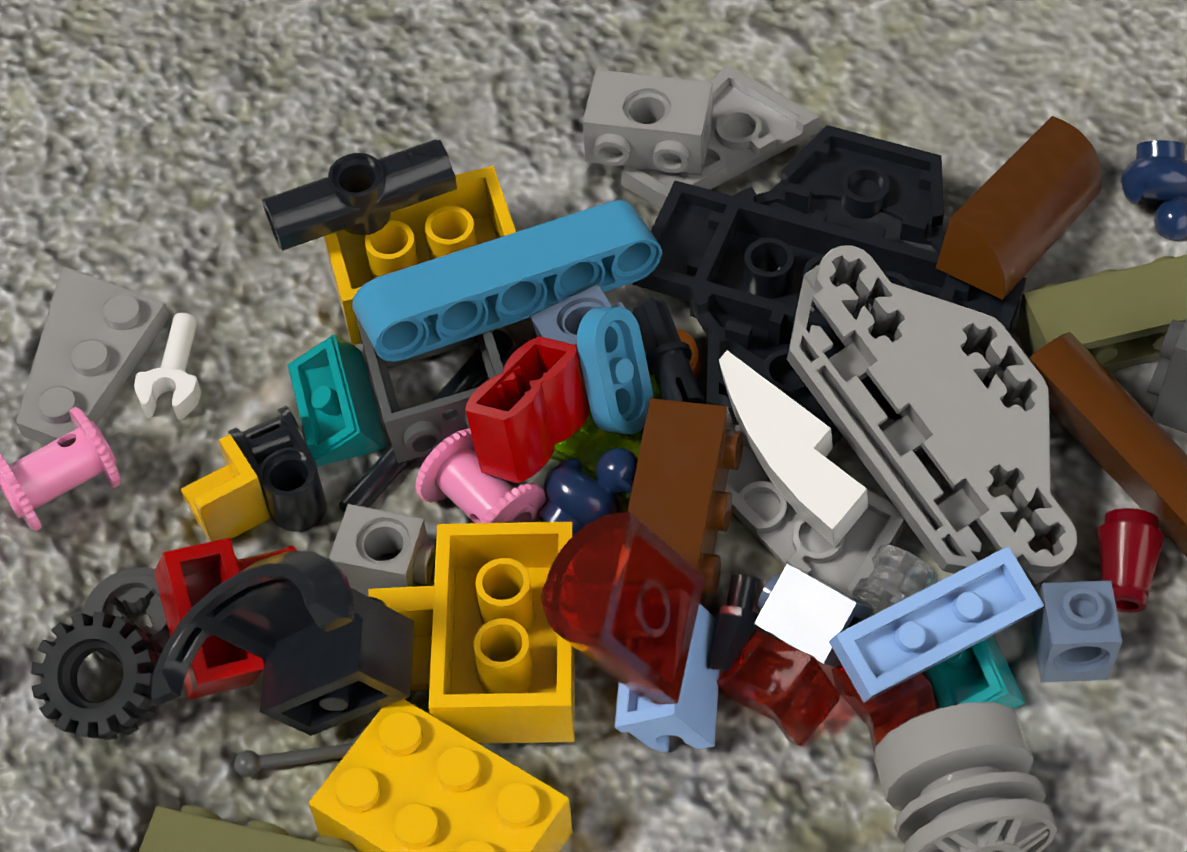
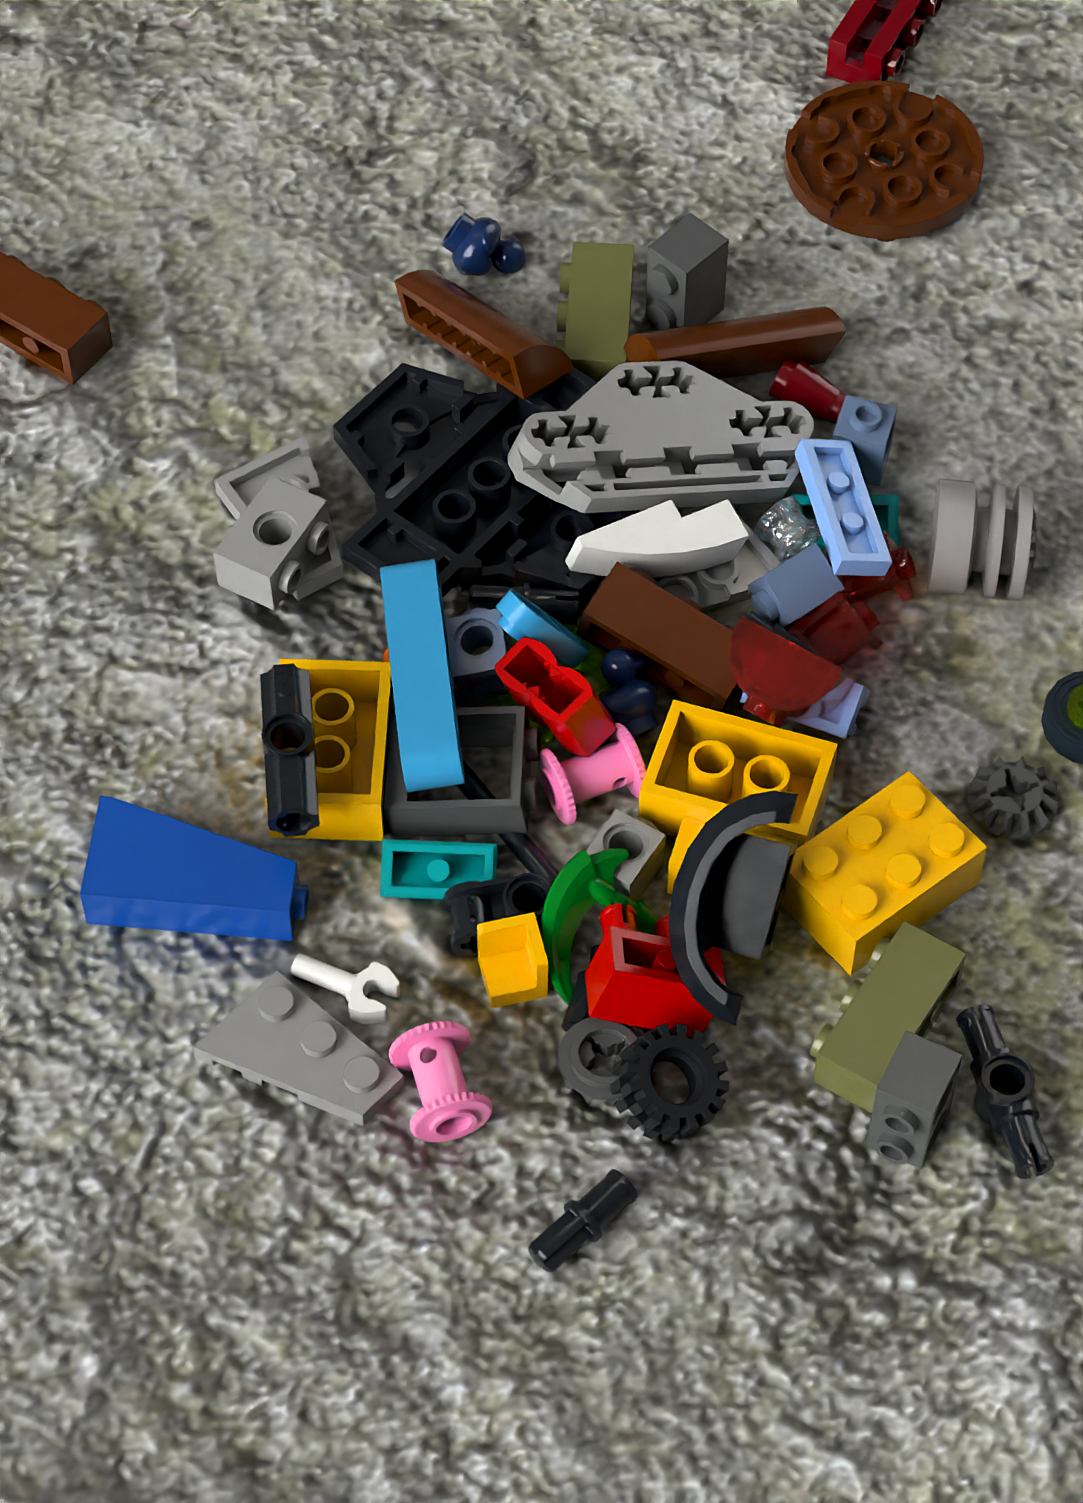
camera: 75 degrees left, 0 degrees up
dark grey hinge [234,733,362,778] -> none
none -> blue slope [80,796,309,941]
none -> green piece [540,848,660,1005]

